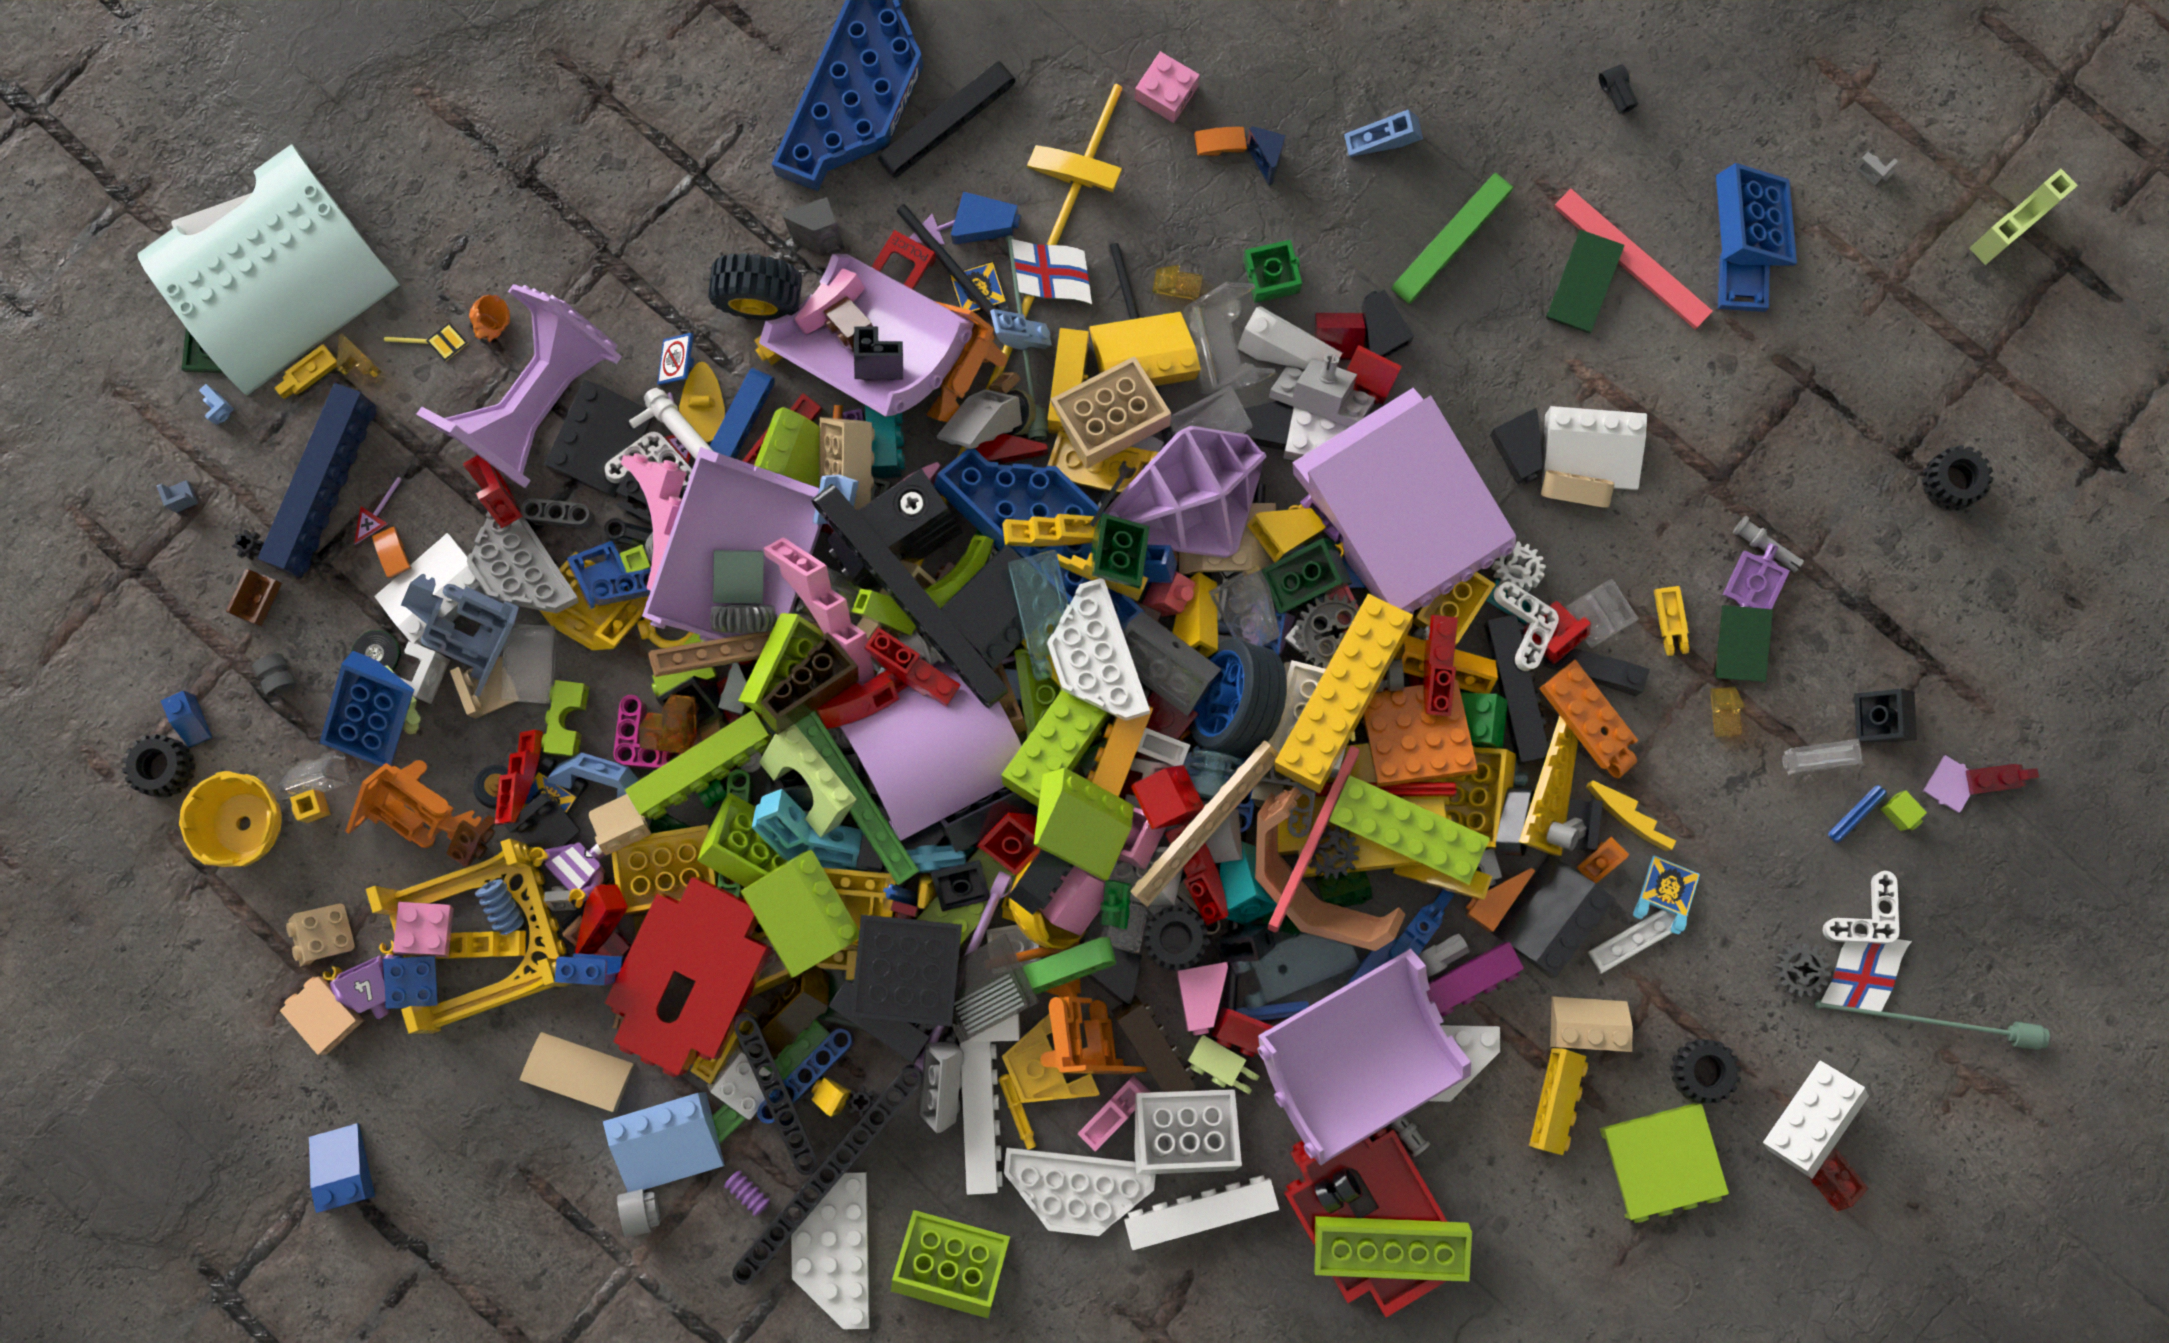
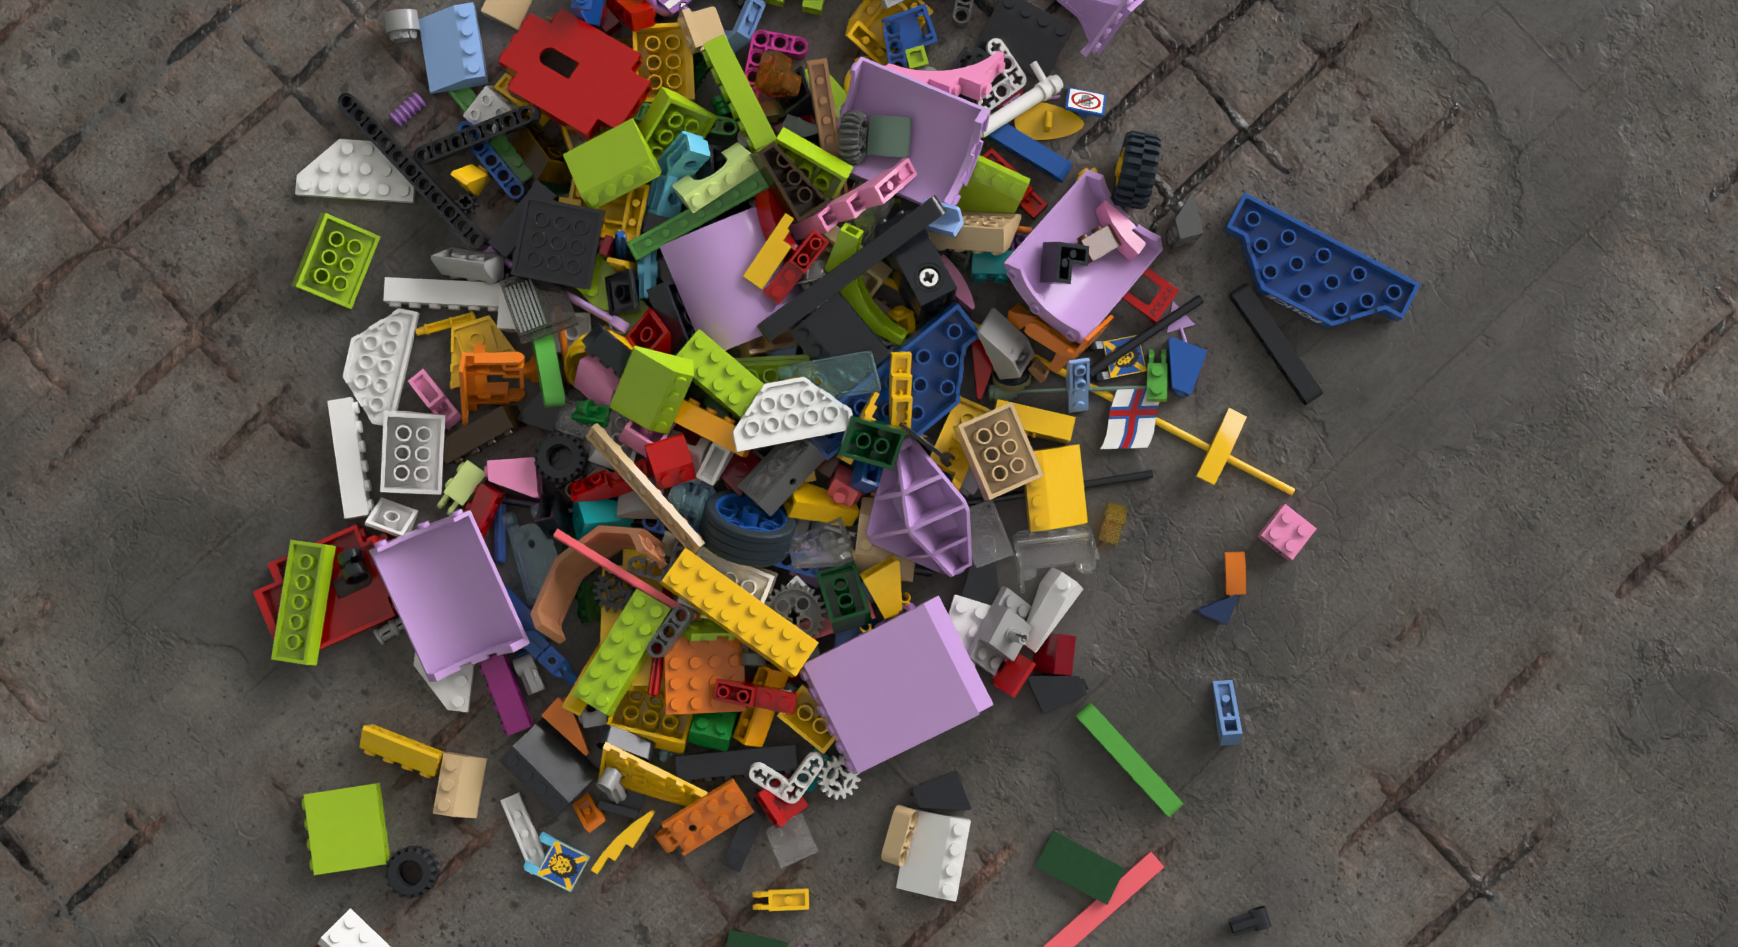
camera: 85 degrees right, 5 degrees up
black piece [604,518,653,547] -> none
green brick [1243,240,1302,303] -> none
clear yellow slope [1710,687,1744,737] -> none
none -> white slope [365,497,418,537]
none -> dark grey beam [647,606,694,658]
none -> lime wing [682,618,735,641]
none -> yellow piece [743,213,794,290]
none -> yellow bracket [887,305,916,335]
none -> bright green hinge [1147,349,1167,402]

